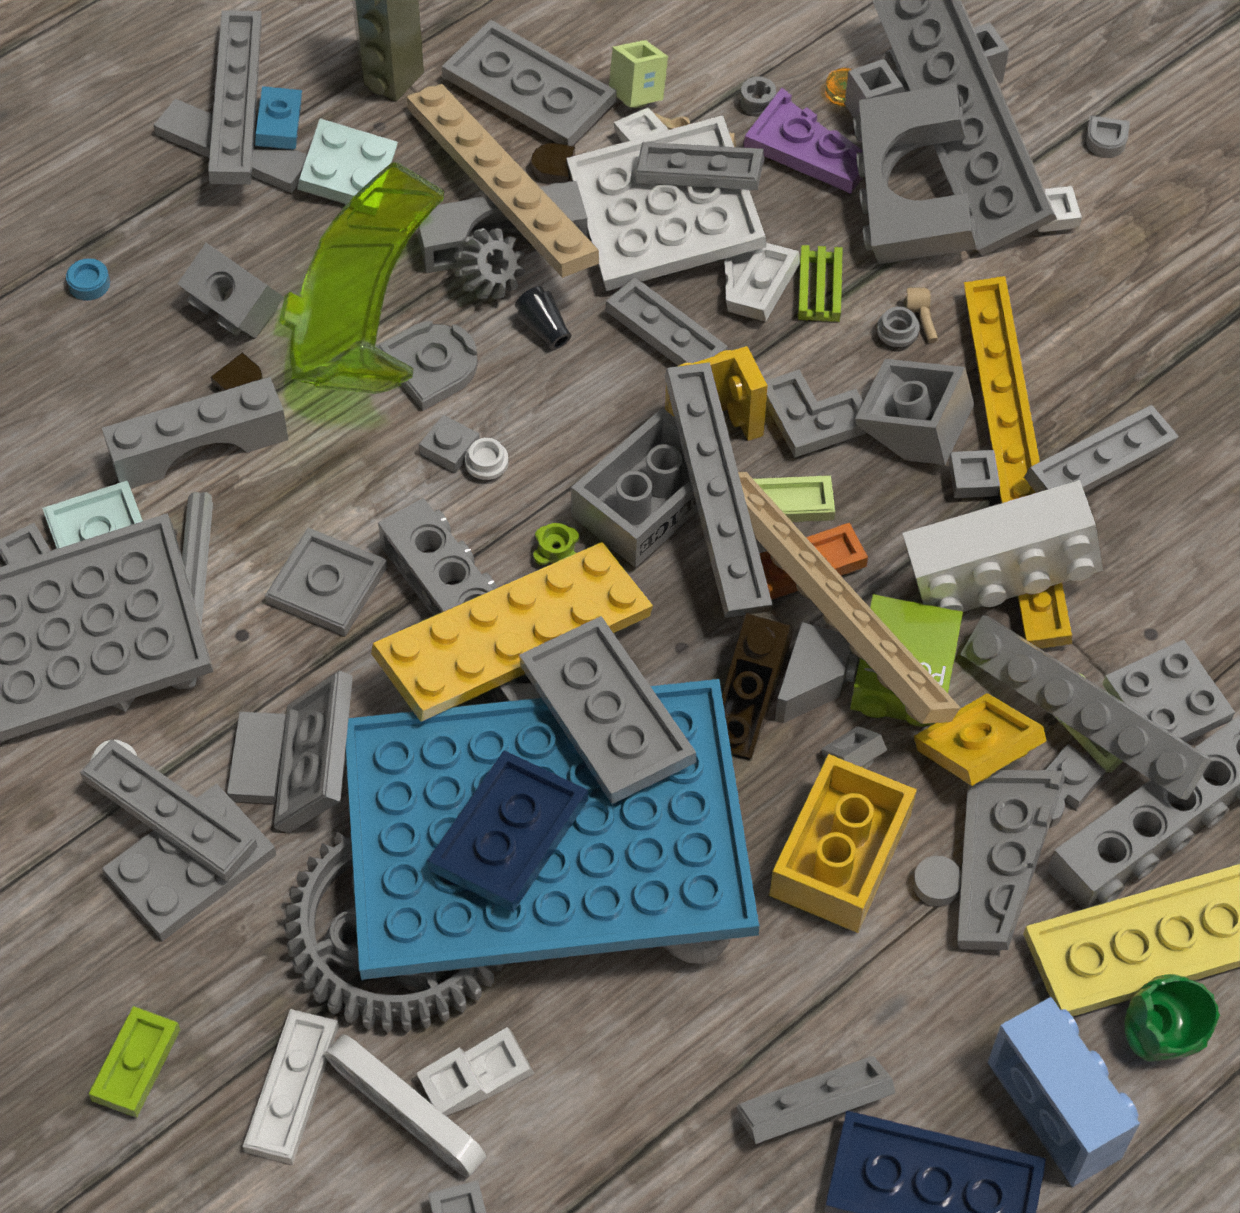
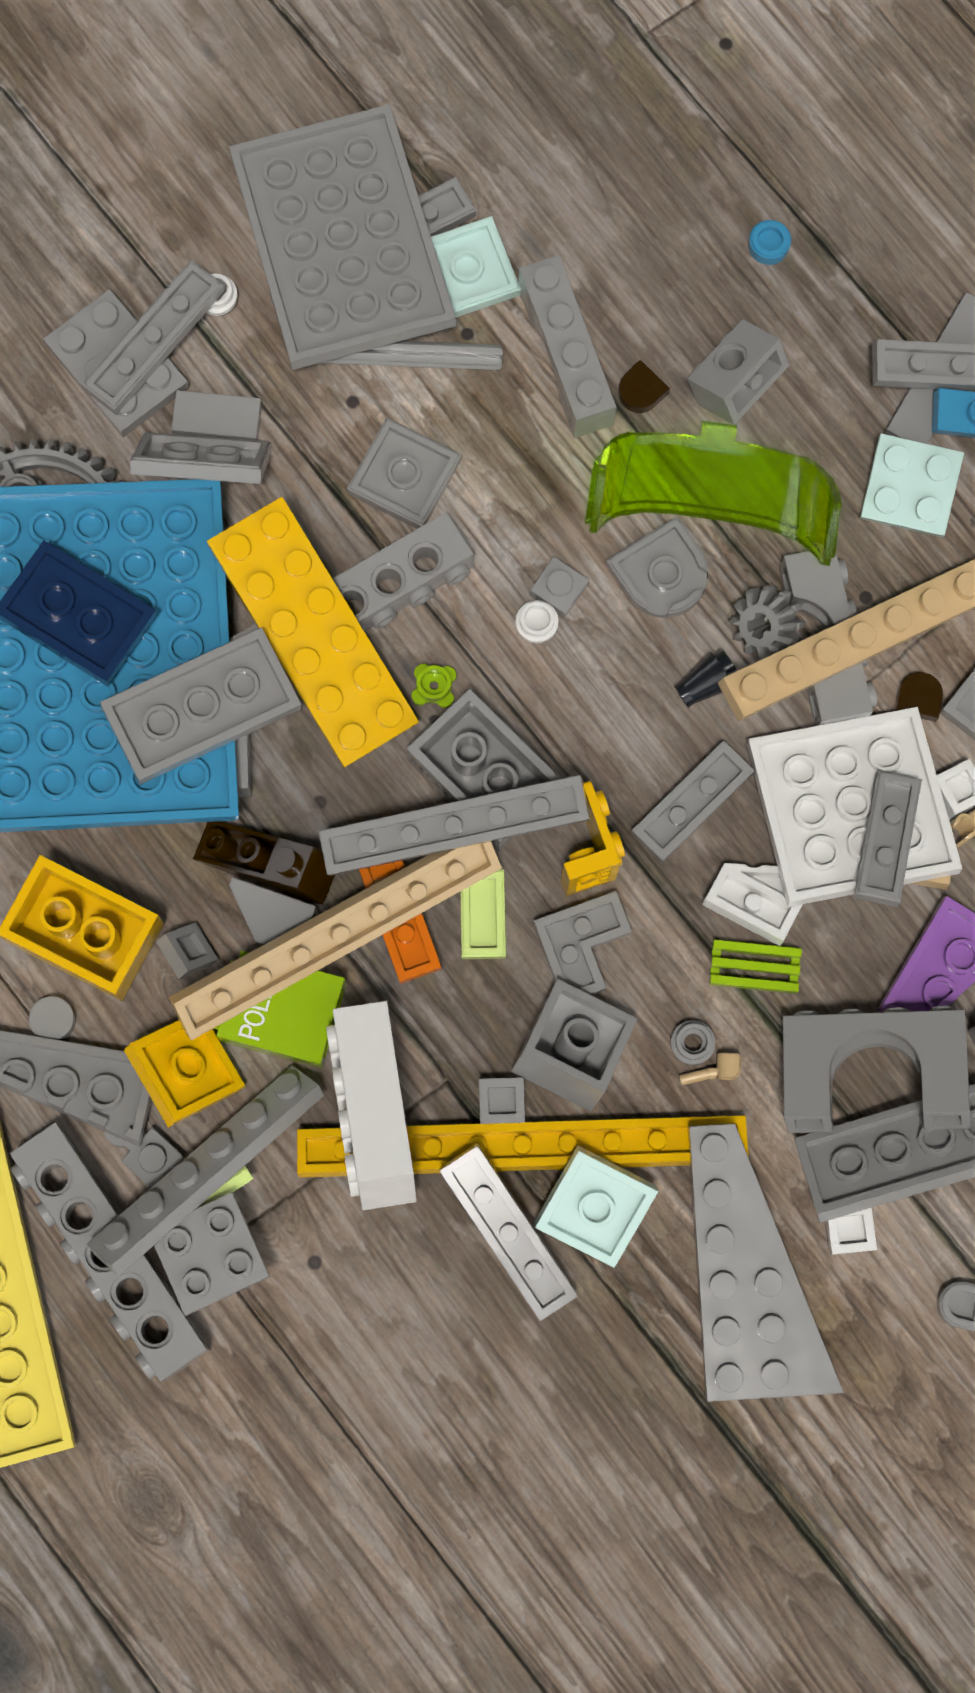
camera: 90 degrees right, 20 degrees up
none -> light aqua plate [534,1145,658,1268]
none -> light grey wing [688,1123,844,1402]

